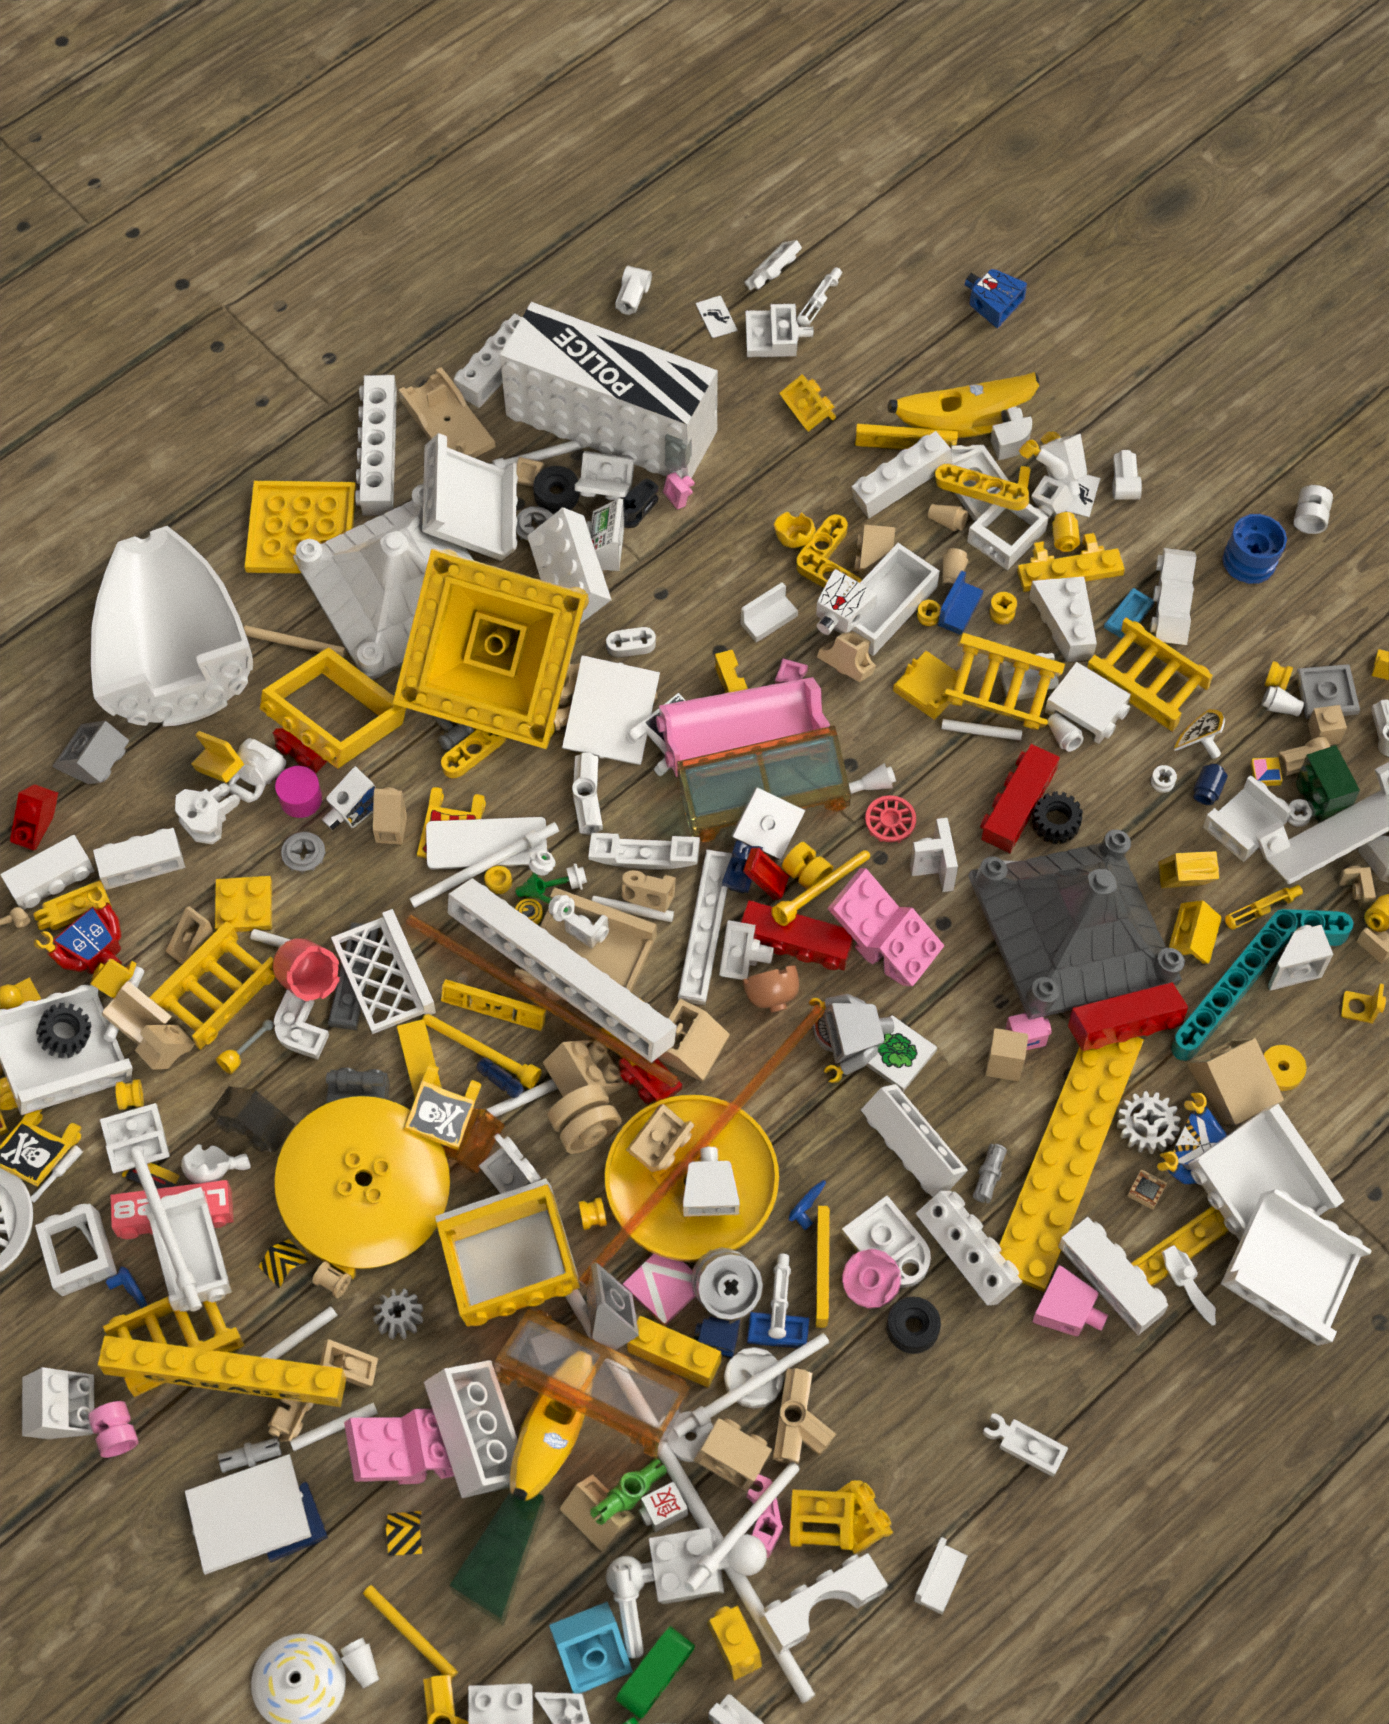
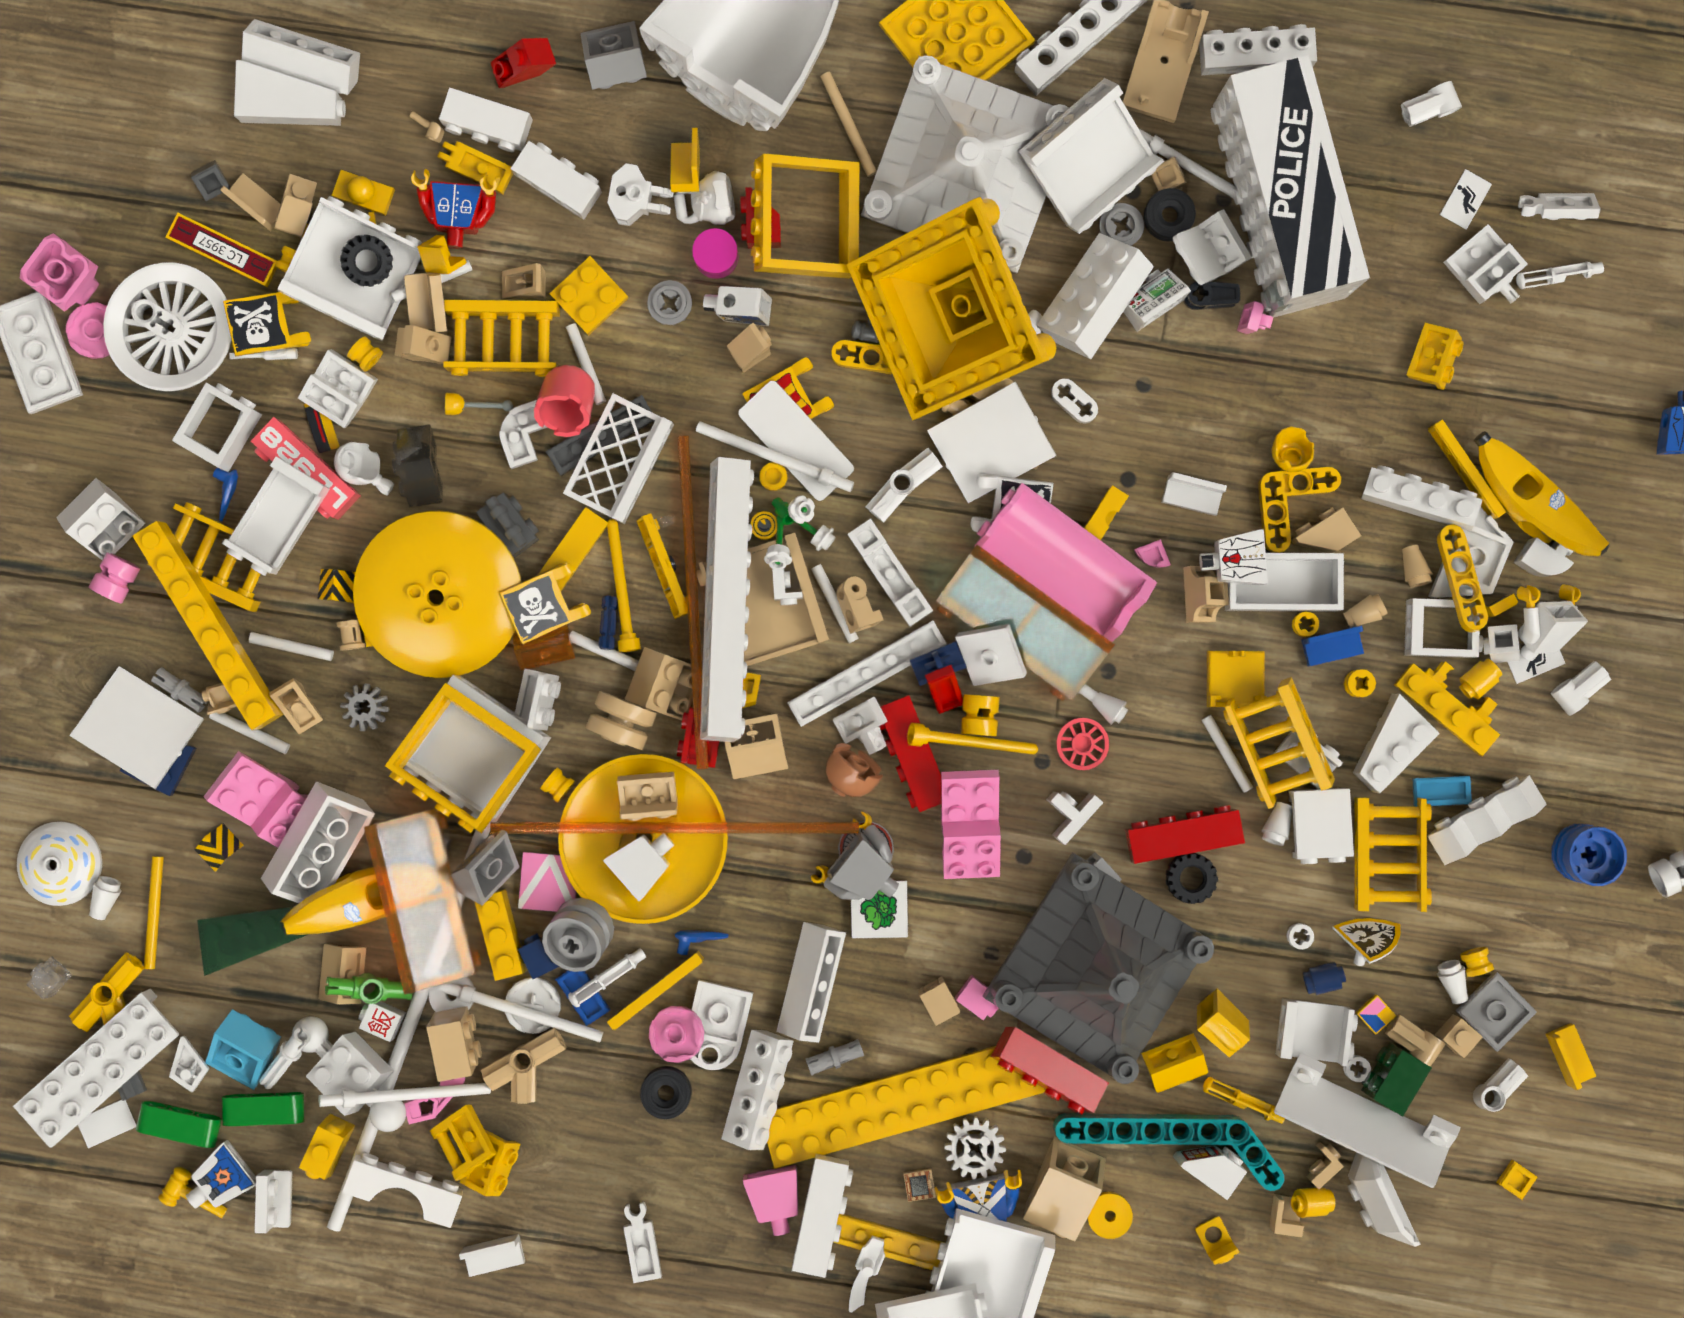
camera: 50 degrees right, 25 degrees up
white bar [131,1150,202,1311] -> none

